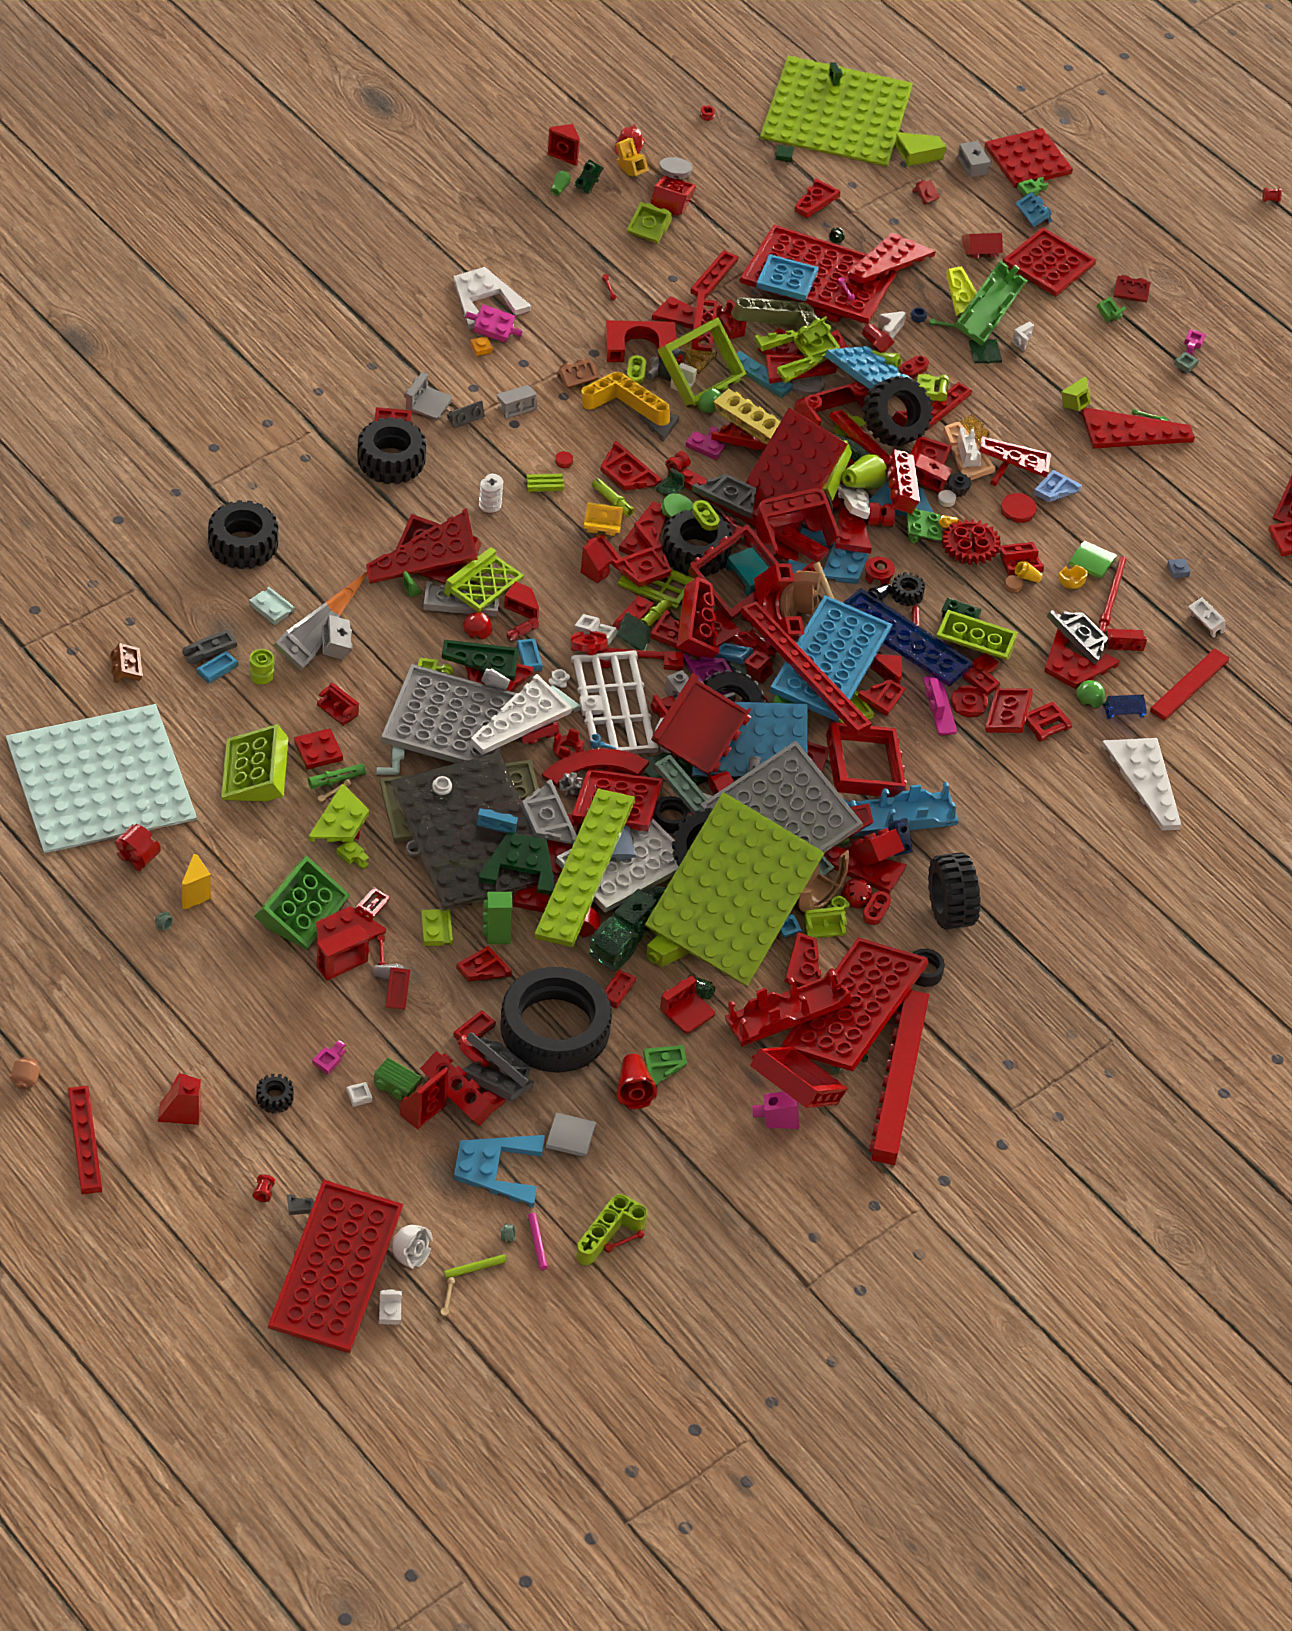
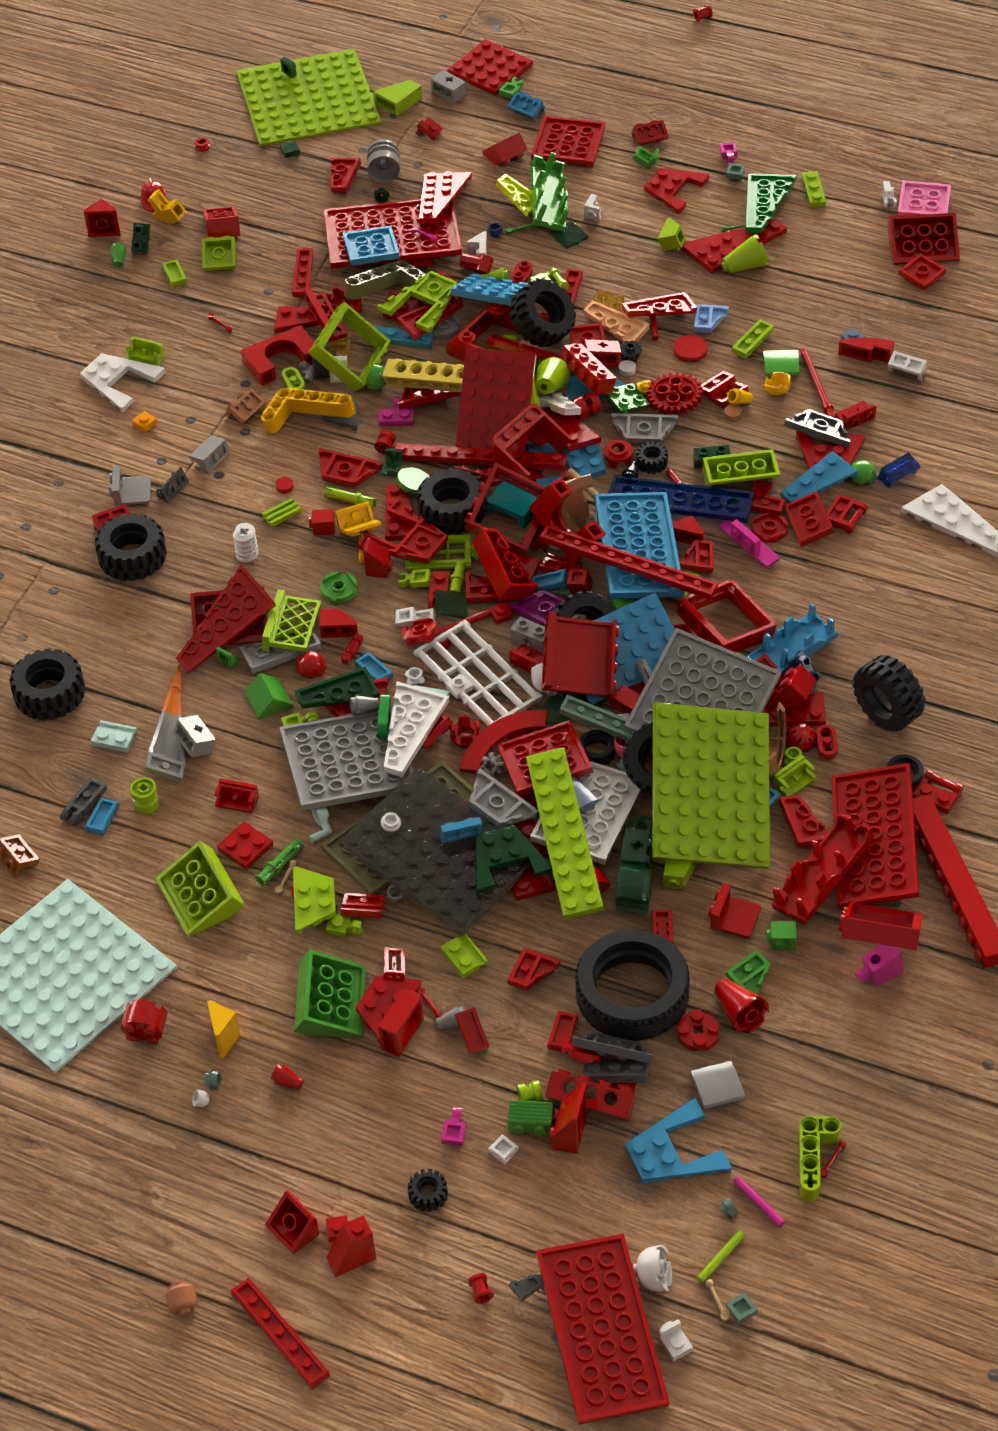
camera: 20 degrees left, 0 degrees up
dark pink plate [465,304,523,343] -> none
bright green wedge [483,892,512,944] -> none
dark azure hand [590,734,616,750] -> none
light grey tile [659,157,692,179] -> none
clear green cone [687,975,715,1000] -> none
dark grey wing [692,474,756,519] -> none
lime plate [692,500,720,531] -> none
lime hinge [795,317,831,345] -> none
white hinge [957,428,981,467] -> none
red tile [1150,648,1229,721] -> none
none -> lime hinge [126,337,165,366]
none -> lime tile [162,259,187,288]
none -> white hinge [192,1089,210,1107]
none -> bright green slope [244,673,293,720]
none -> red slope [265,1190,319,1254]
none -> red cone [271,1064,304,1091]
none -> red brick [309,509,335,535]
none -> bright green plate [320,572,357,606]
none -> red plate [341,893,385,919]
none -> light grey wheel [367,139,400,183]
none -> green beam [377,695,391,738]
none -> lime plate [398,569,431,588]
none -> lime wheel [517,1080,543,1102]
none -> light grey wing [611,413,678,444]
none -> red wing [644,168,709,214]
none -> red plate [677,1009,720,1051]
none -> lime cone [721,234,769,274]
none -> sand green plate [726,1292,758,1325]
none -> lime plate [731,319,774,359]
none -> wing [746,173,797,234]
none -> bright green brick [766,921,797,950]
none -> dark azure wing [780,451,858,503]
none -> lime plate [801,171,826,208]
none -> red slope [838,337,895,363]
none -> red plate [913,769,964,814]

